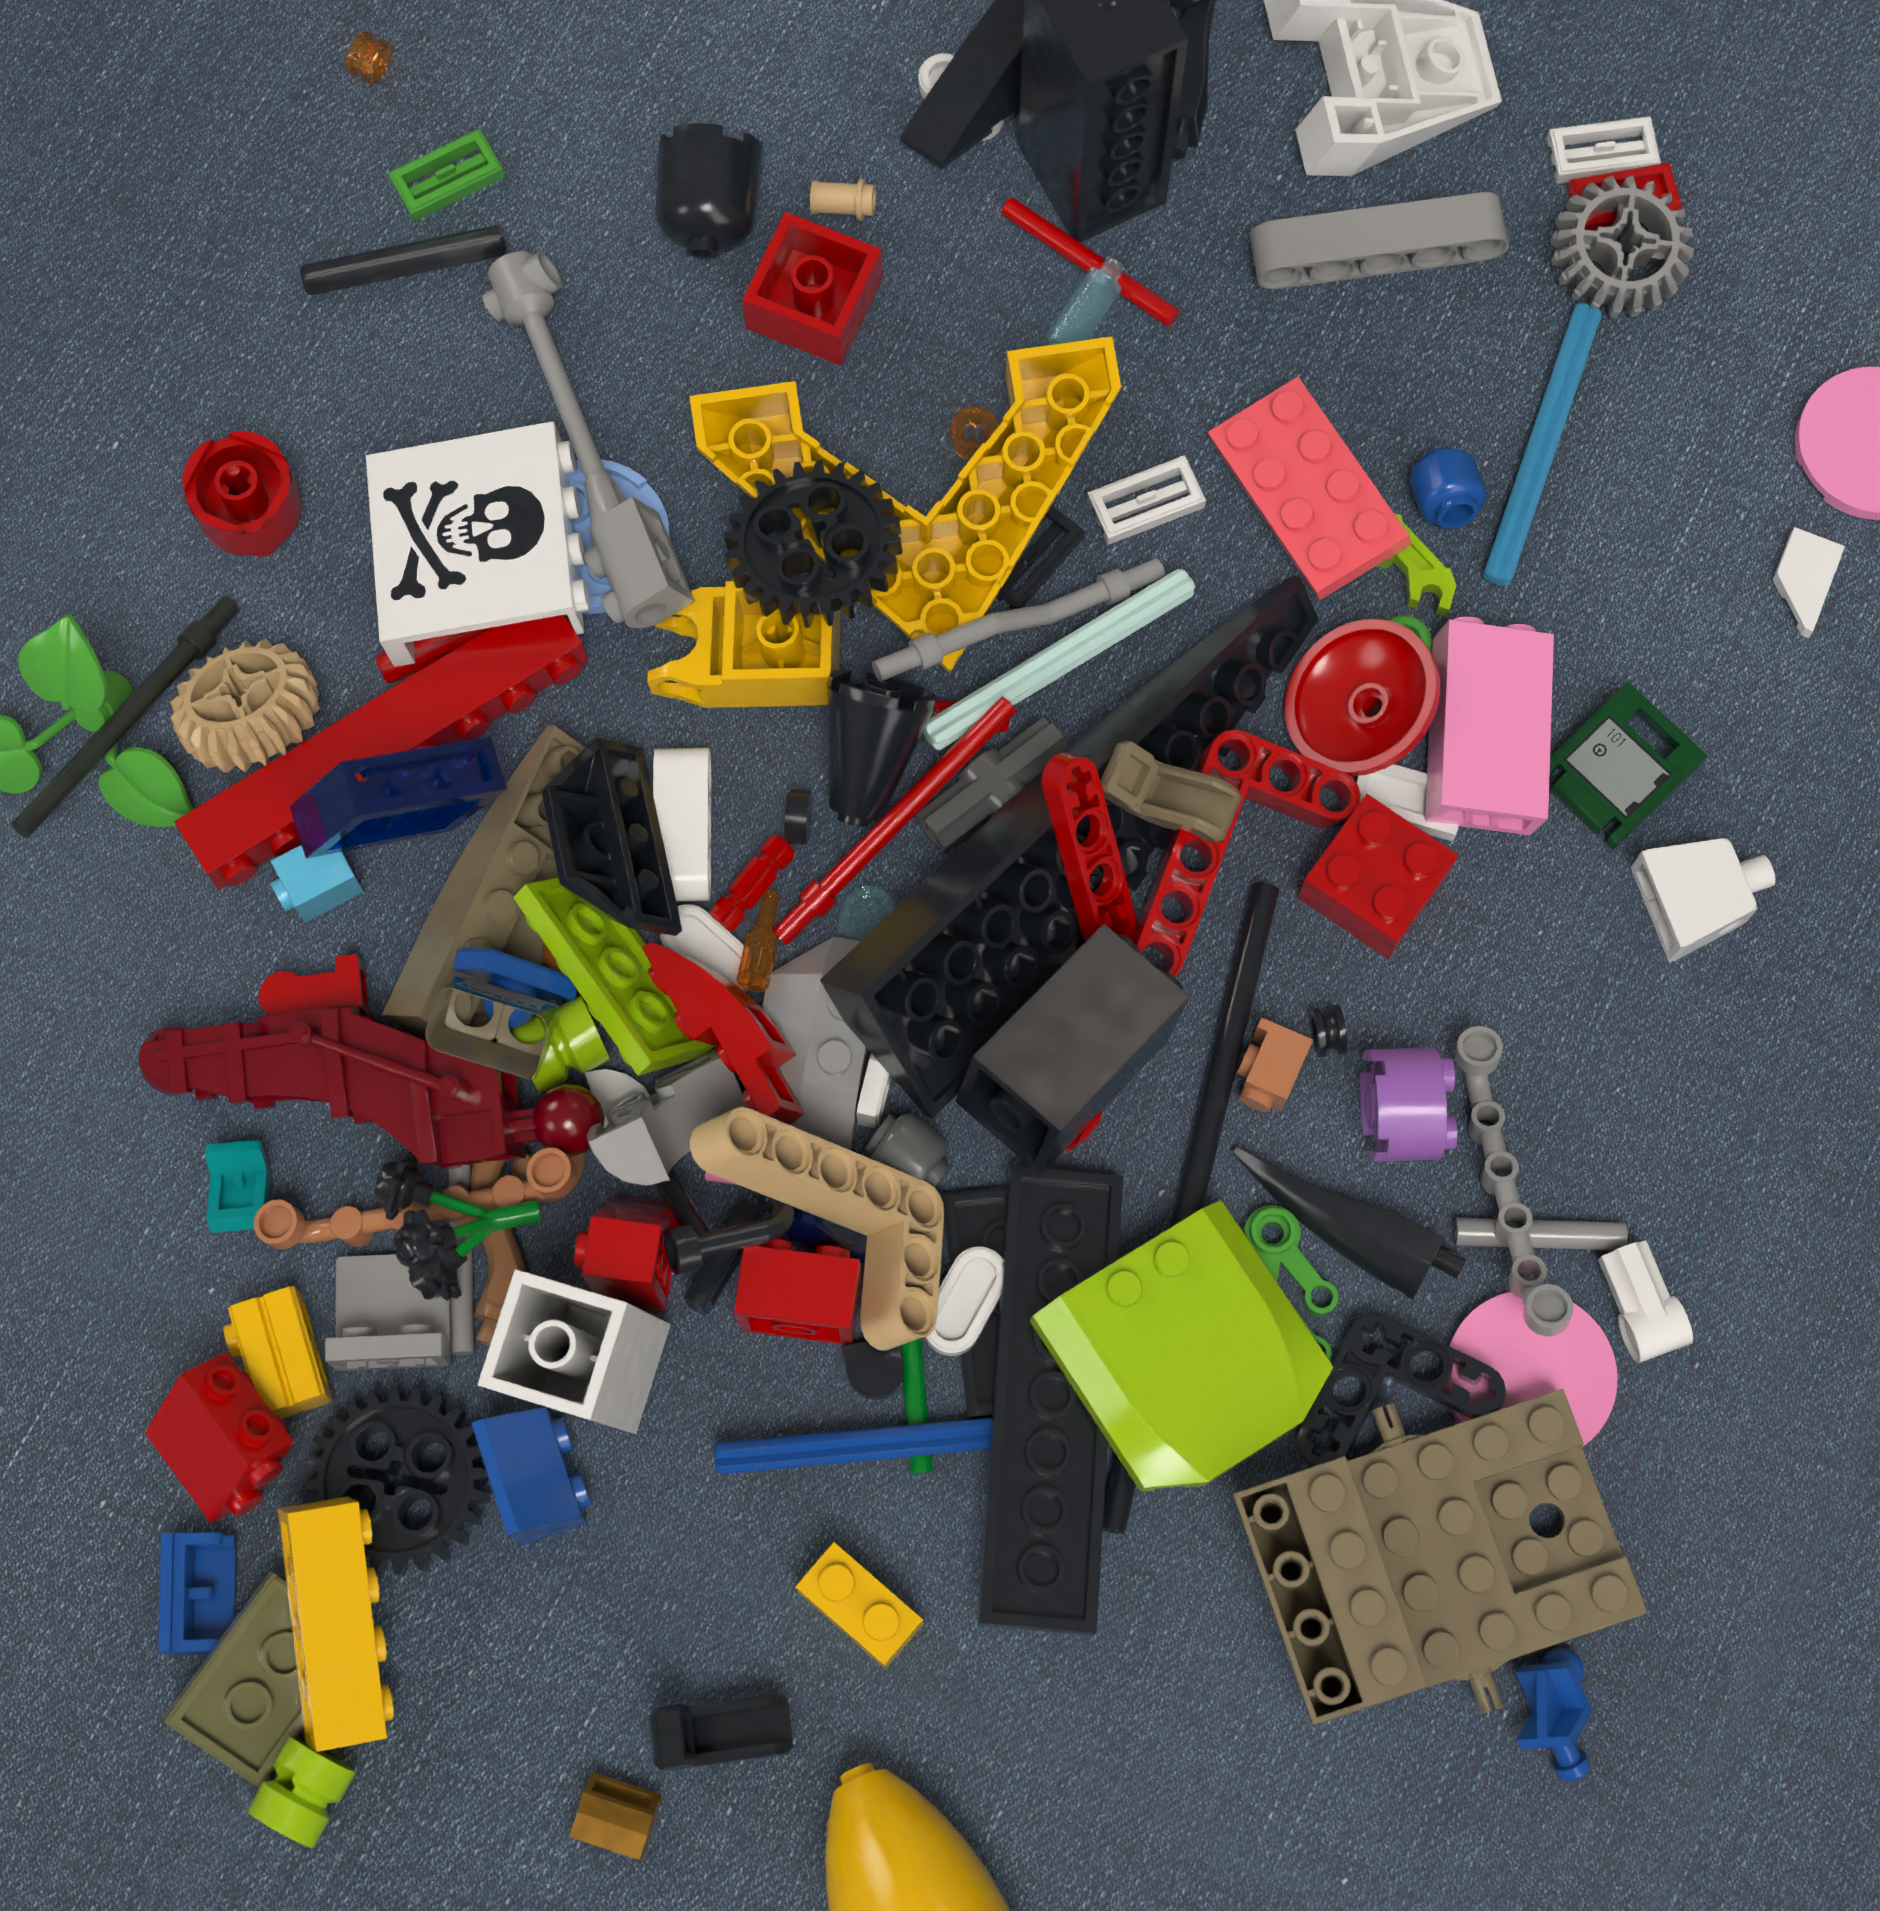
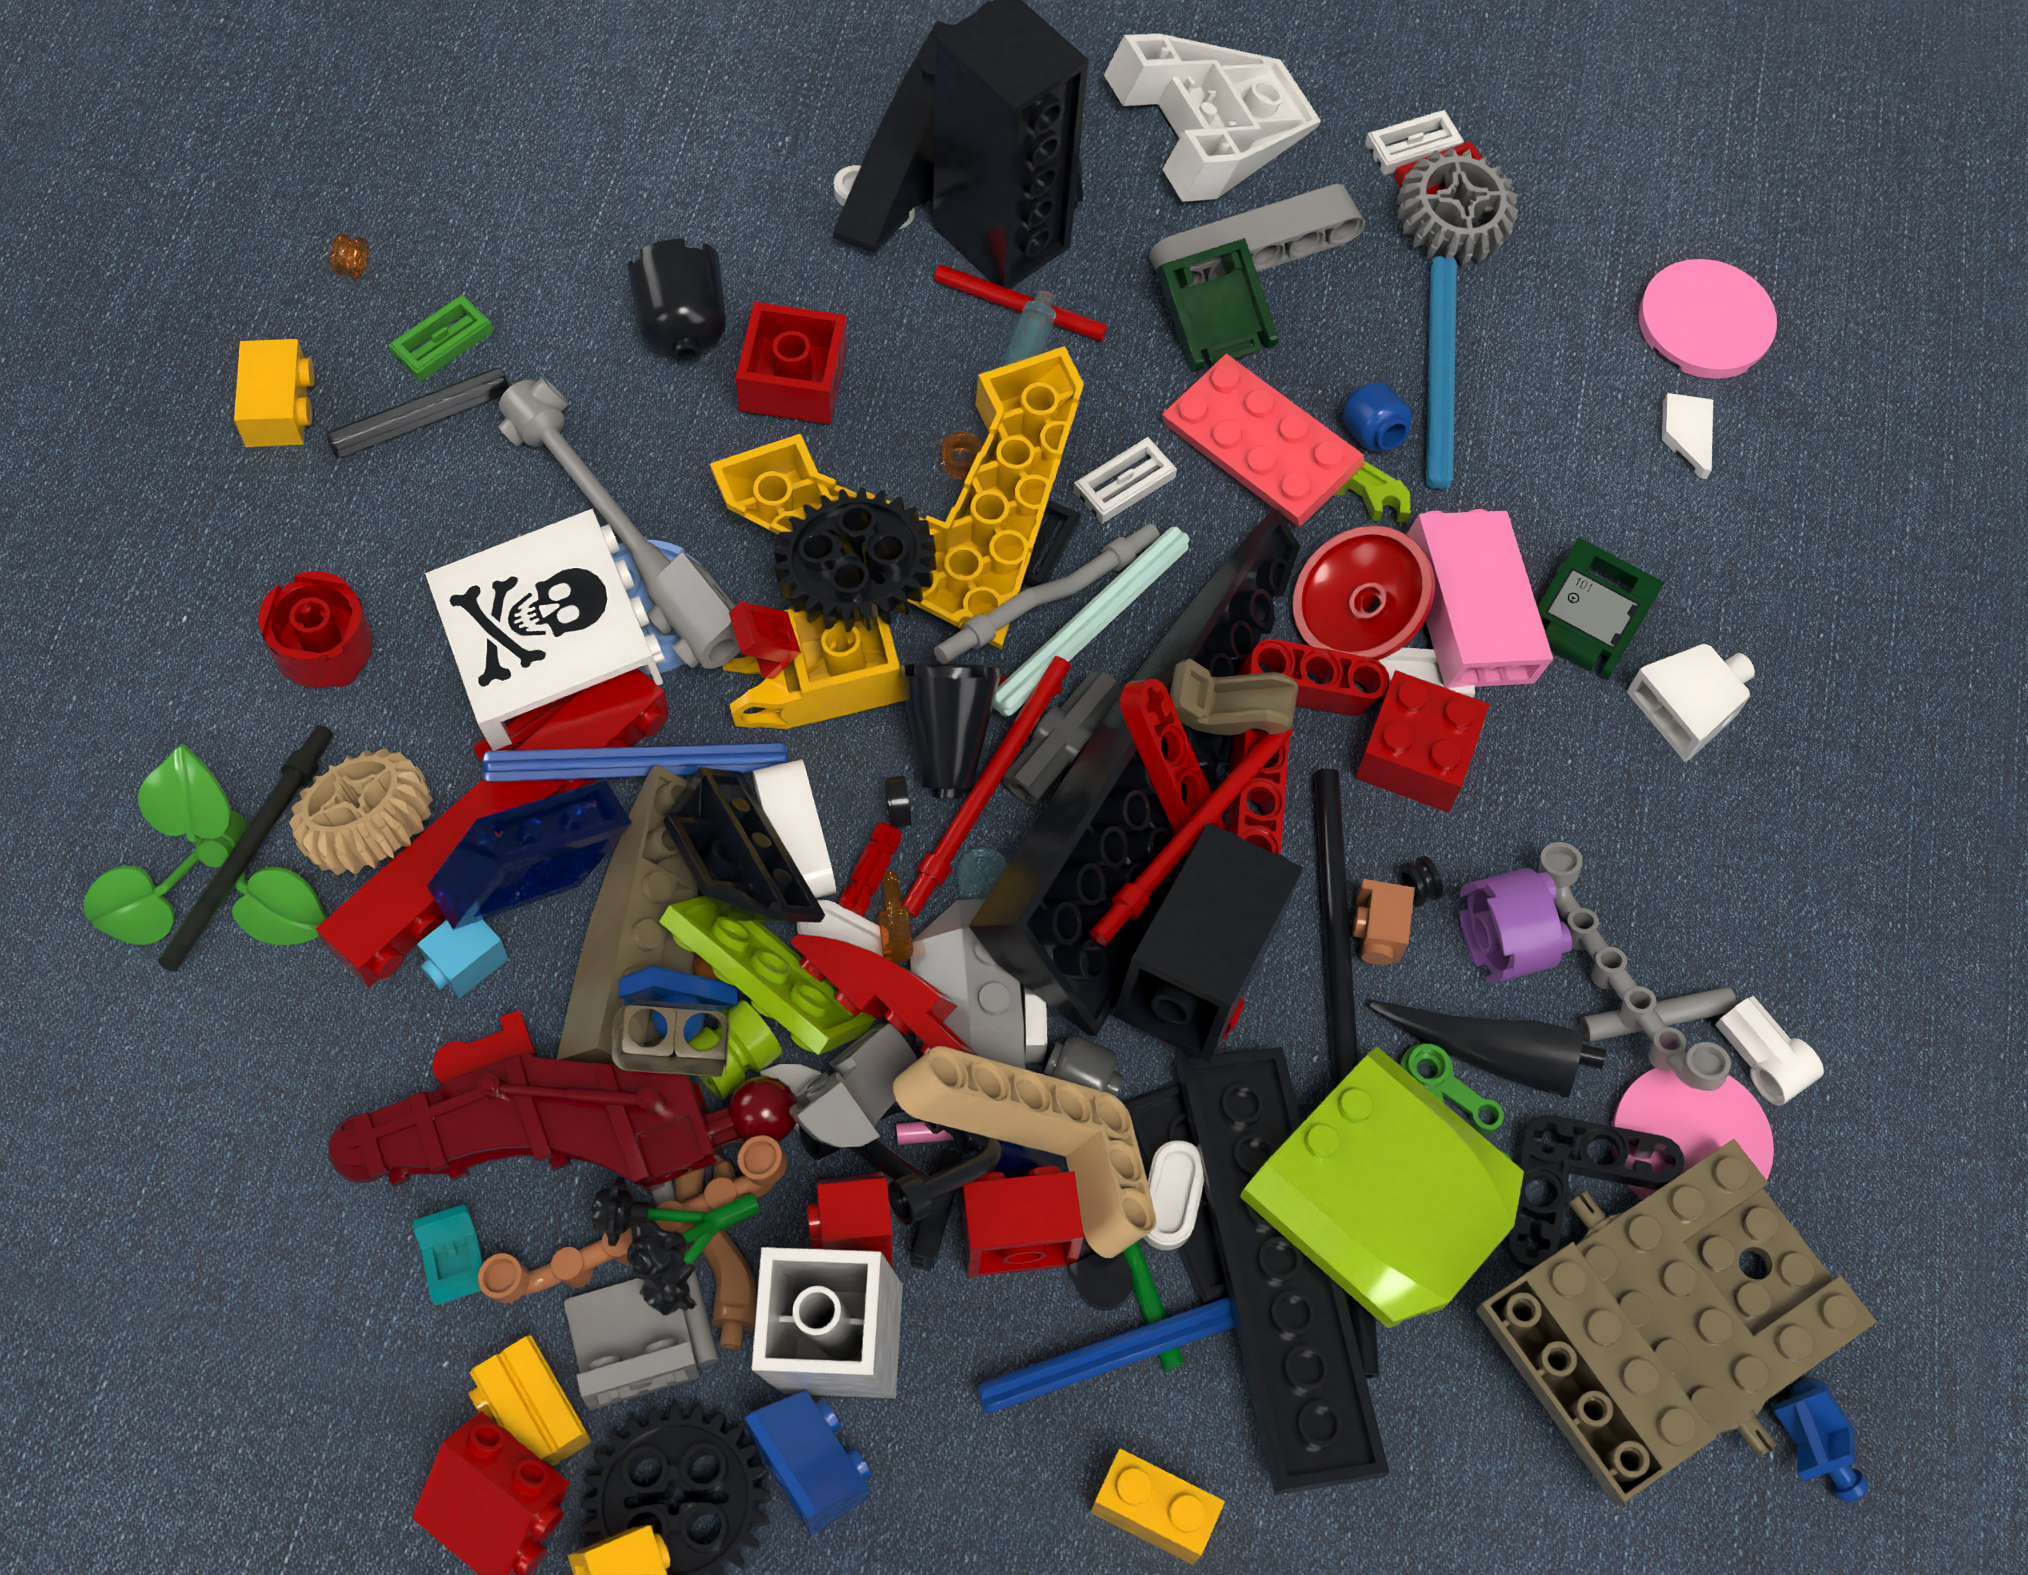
camera: 20 degrees left, 10 degrees down
tan pin [810,178,876,221] -> none
none -> yellow piece [234,339,315,447]
none -> blue axle [482,742,788,782]
none -> red bracket [729,601,801,679]
none -> red bar [1090,728,1293,946]
none -> dark green container [1156,238,1278,372]

